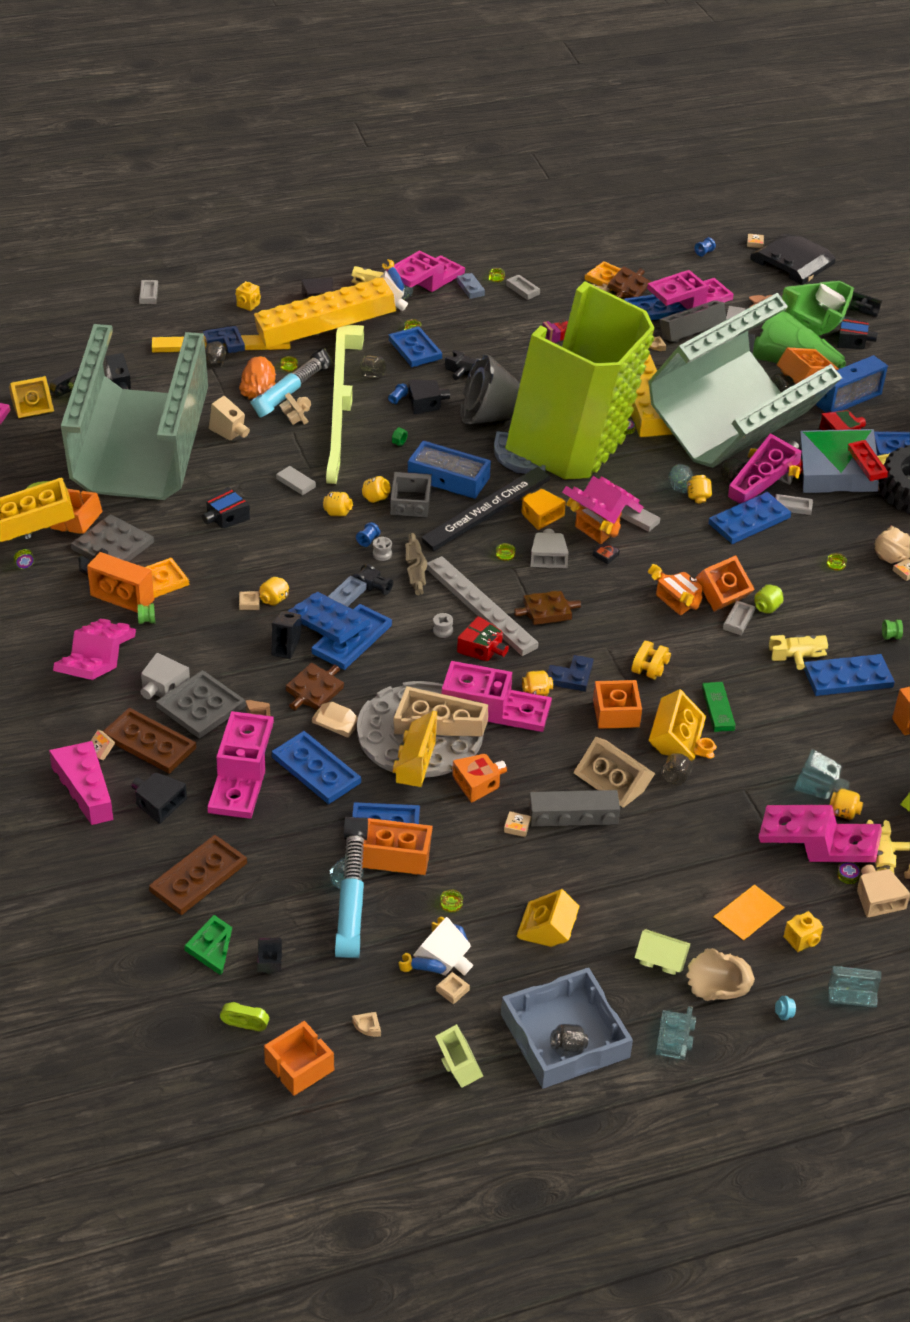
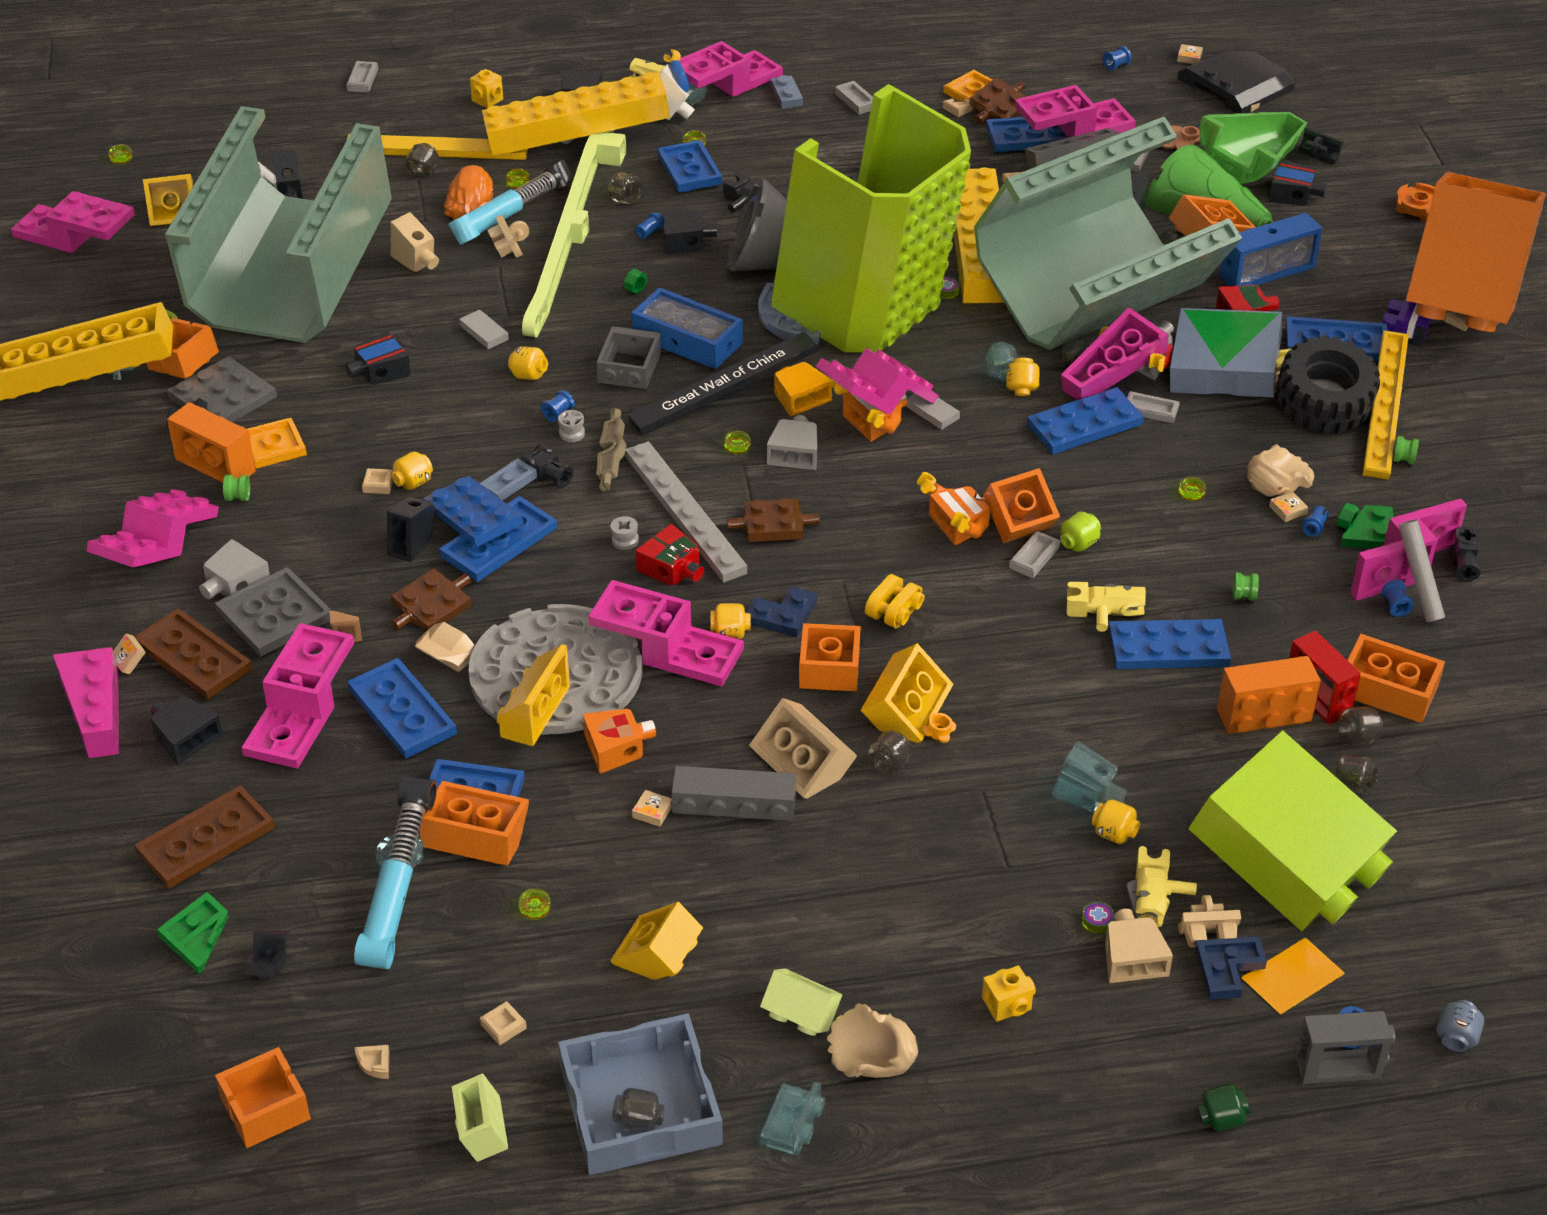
camera: 10 degrees right, 0 degrees up
tile [13,549,35,569] -> none
dark blue plate [203,326,245,353] -> none
lime plate [220,1002,269,1031] -> none
yellow head [362,476,391,503] -> none
tan wedge [394,686,488,736] -> none
white torso [398,917,473,976] -> none
clear neon green tile [489,268,505,282] -> none
black tile [593,542,620,564] -> none
green tile [702,682,736,732] -> none
light orange sticker [714,885,785,940] -> none
dark pink bracket [759,805,882,862] -> none
medium azure plate [775,996,796,1020] -> none
white piece [815,284,846,311] -> none
clear light blue bracket [828,966,881,1007] -> none
red plate [848,440,888,481] -> none

